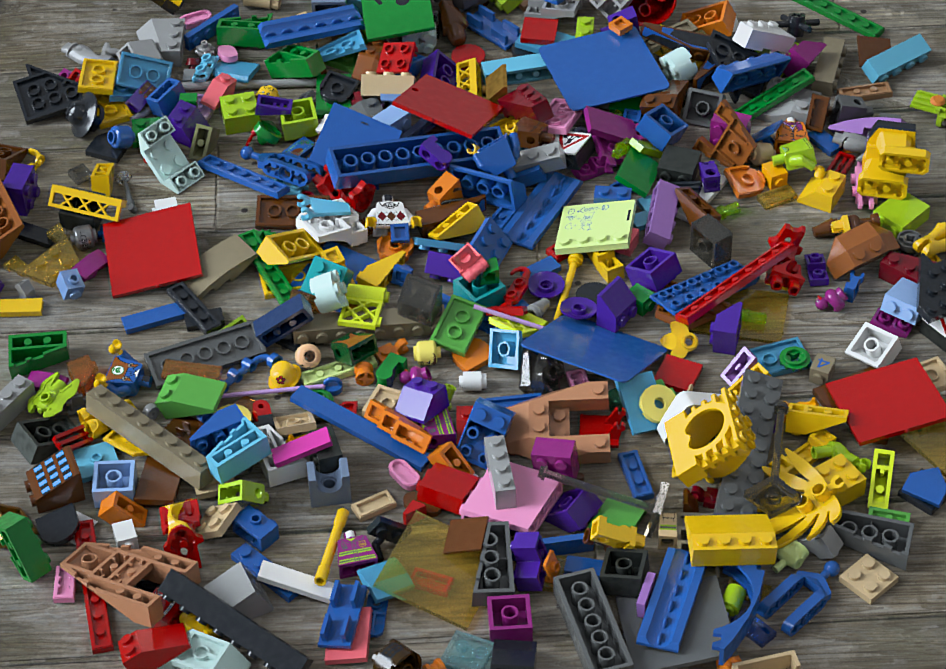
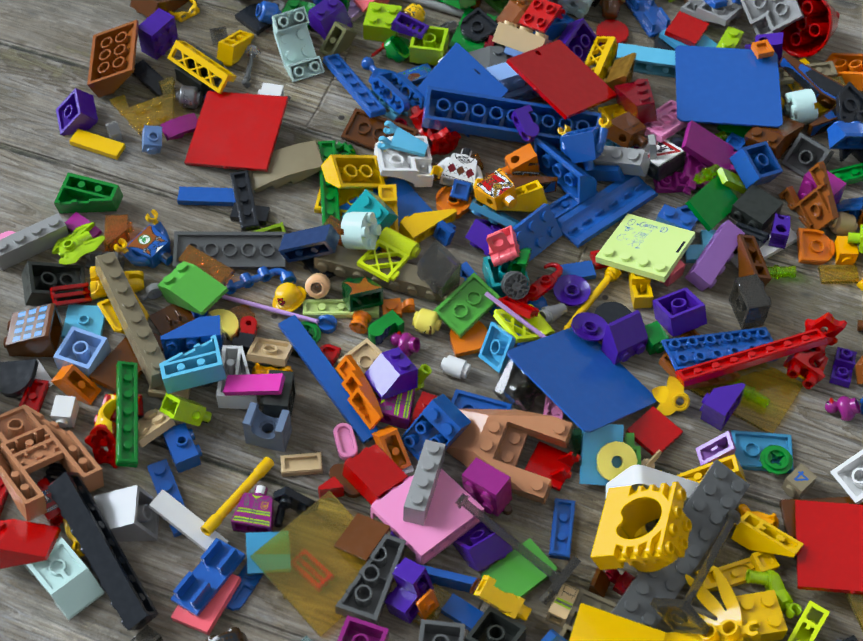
camera: 20 degrees right, 10 degrees up
none -> green tile [116,361,138,468]
none -> torso [473,168,517,211]
none -> dark grey wheel [501,271,530,299]
none -> light grey tile [648,134,657,160]

